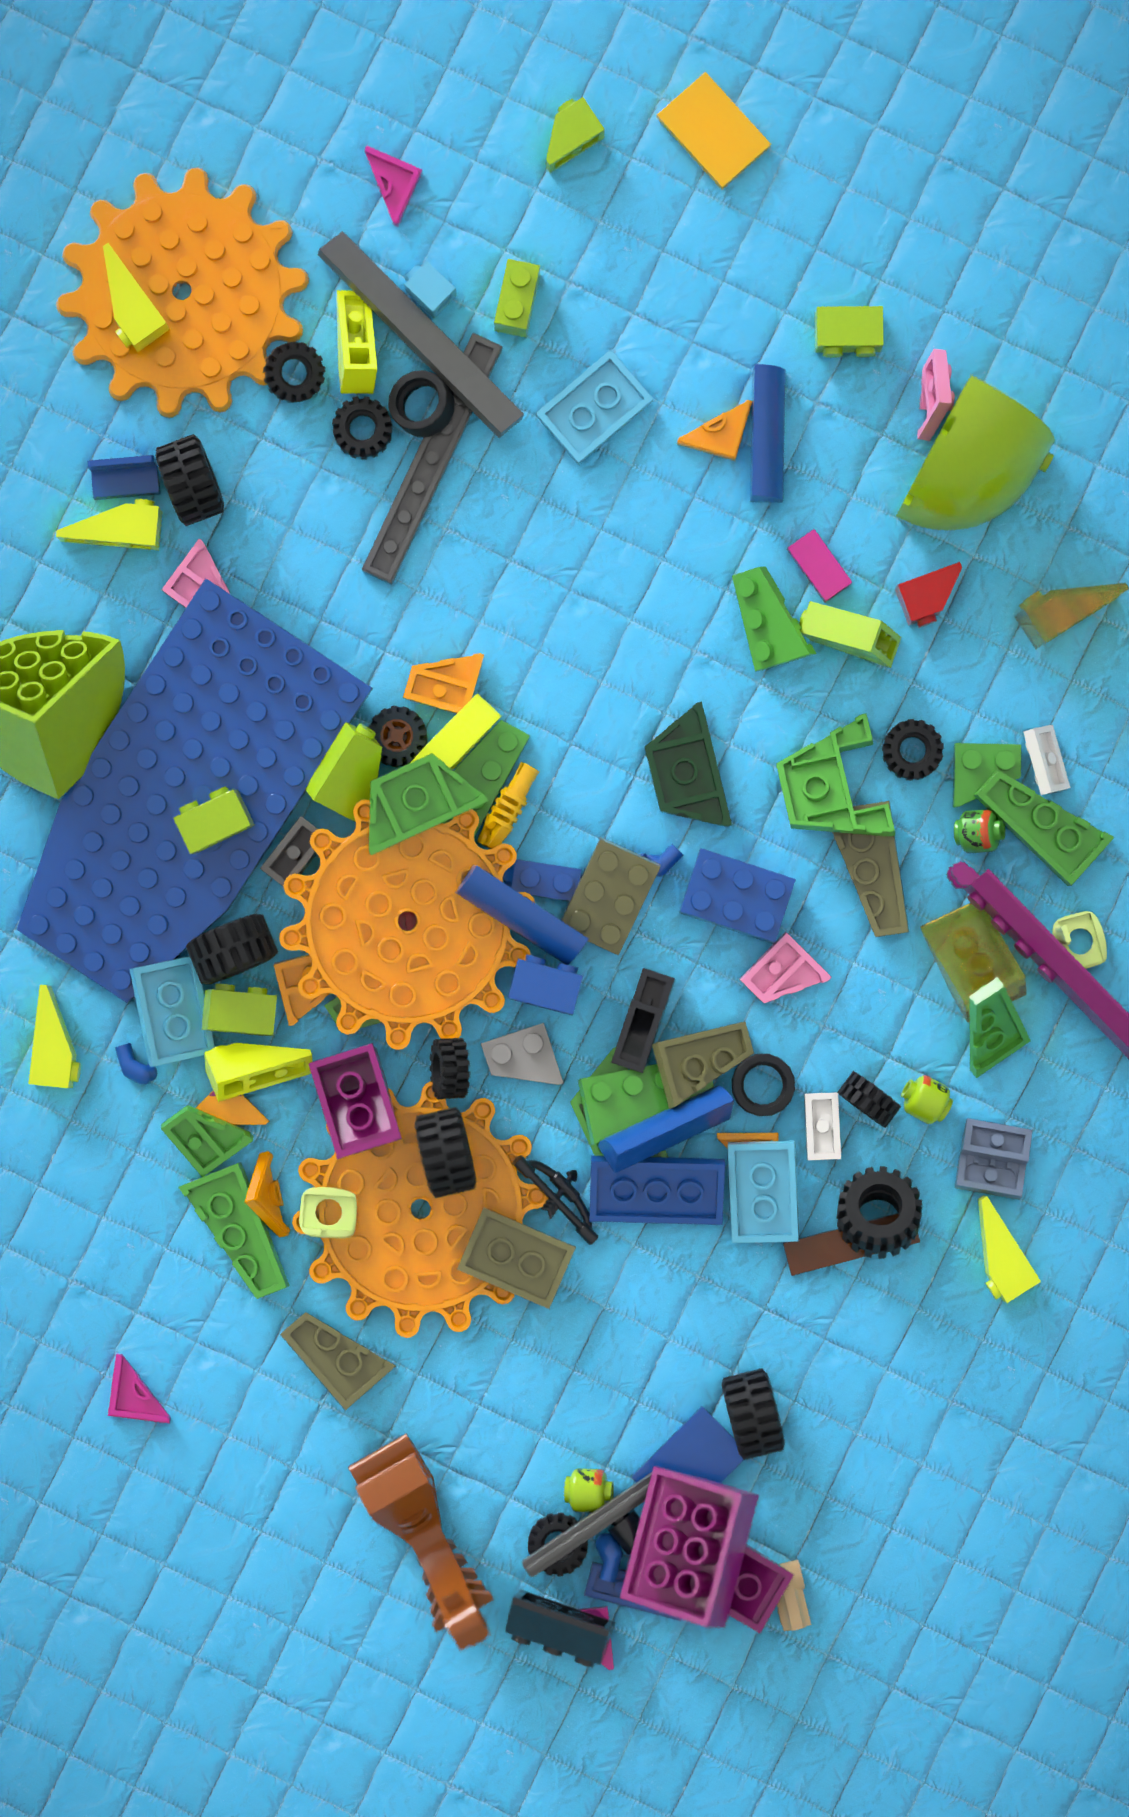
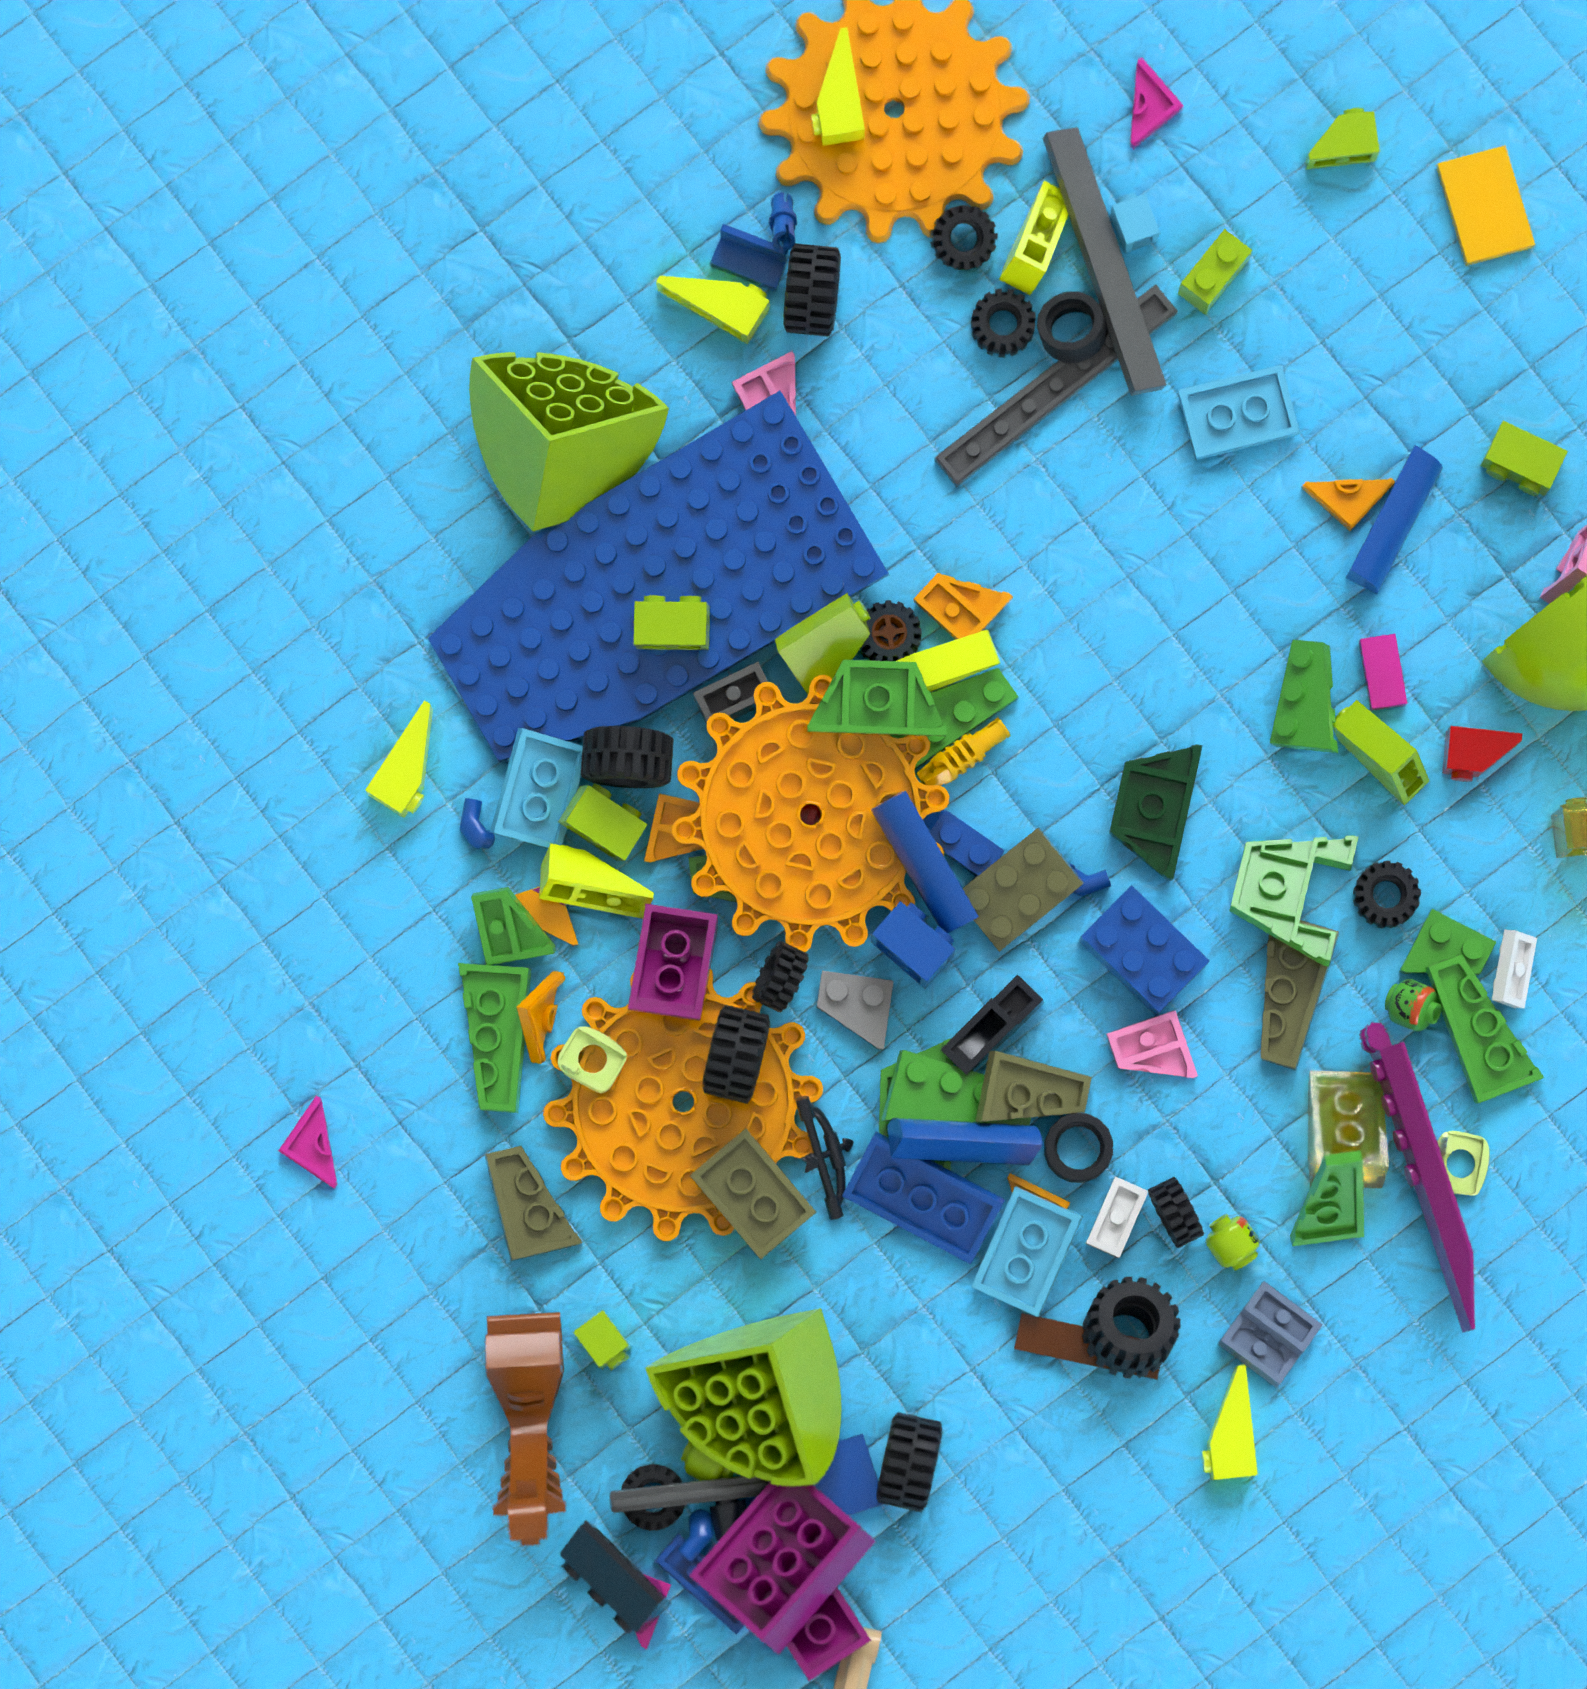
camera: 30 degrees right, 5 degrees down
none -> lime brick [573,1310,631,1370]
none -> lime brick [645,1308,841,1486]
none -> blue pin [769,192,797,251]

